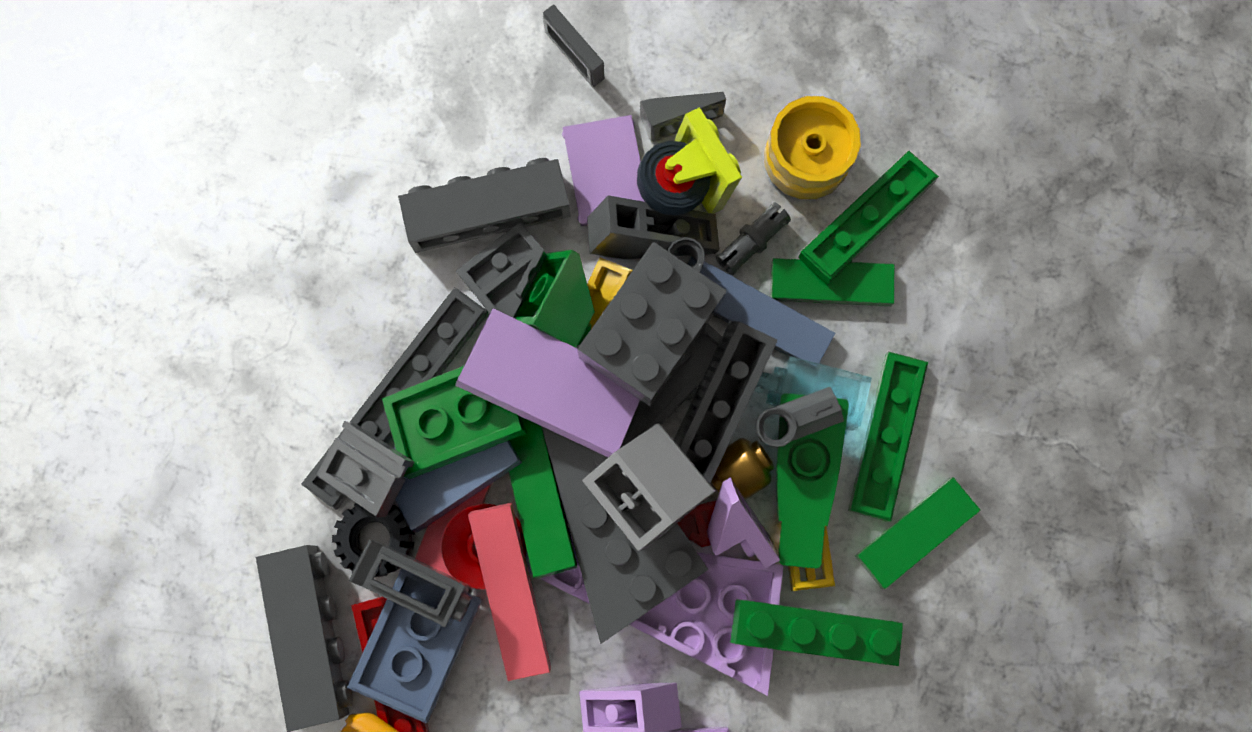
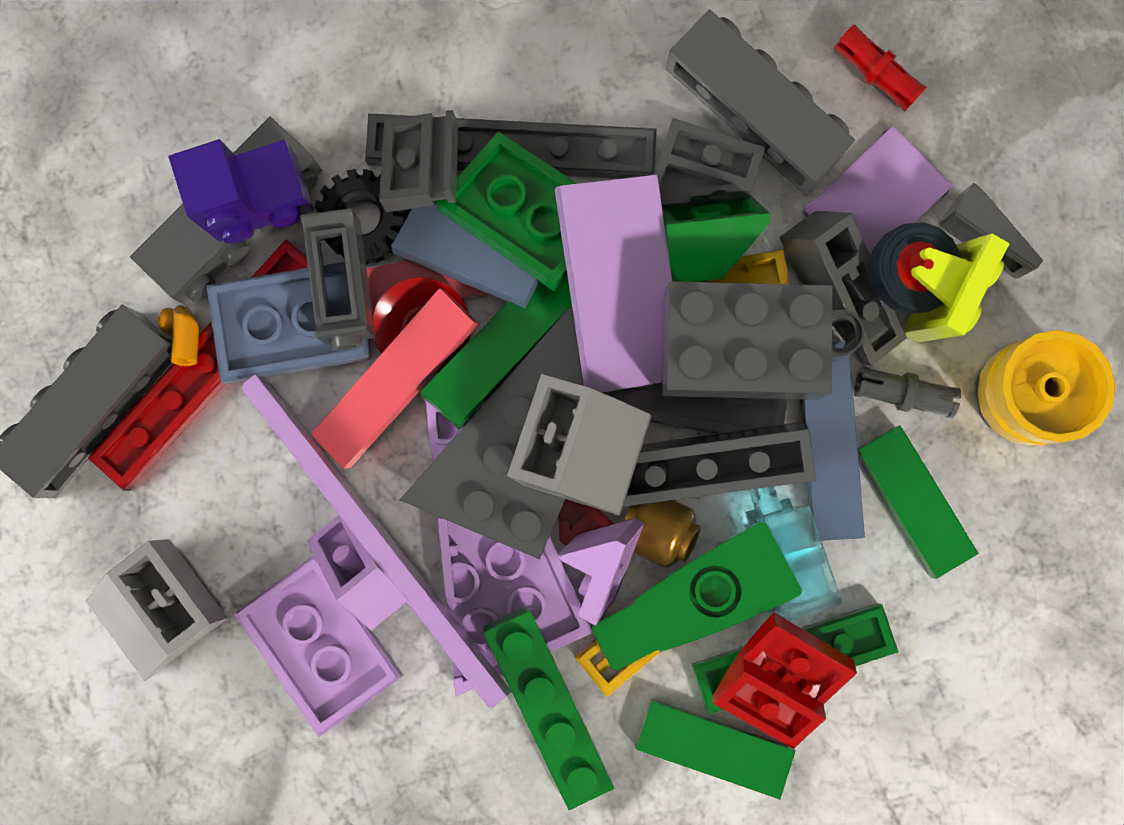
camera: 60 degrees right, 5 degrees up
dark grey tile [543,4,605,87] -> none
dark grey piece [755,386,844,447] -> none
green tile [798,151,939,285] -> none
none -> dark purple brick [168,139,314,243]
none -> lavender tile [241,374,512,708]
none -> red slope [712,612,857,749]
none -> red pin [833,24,927,112]

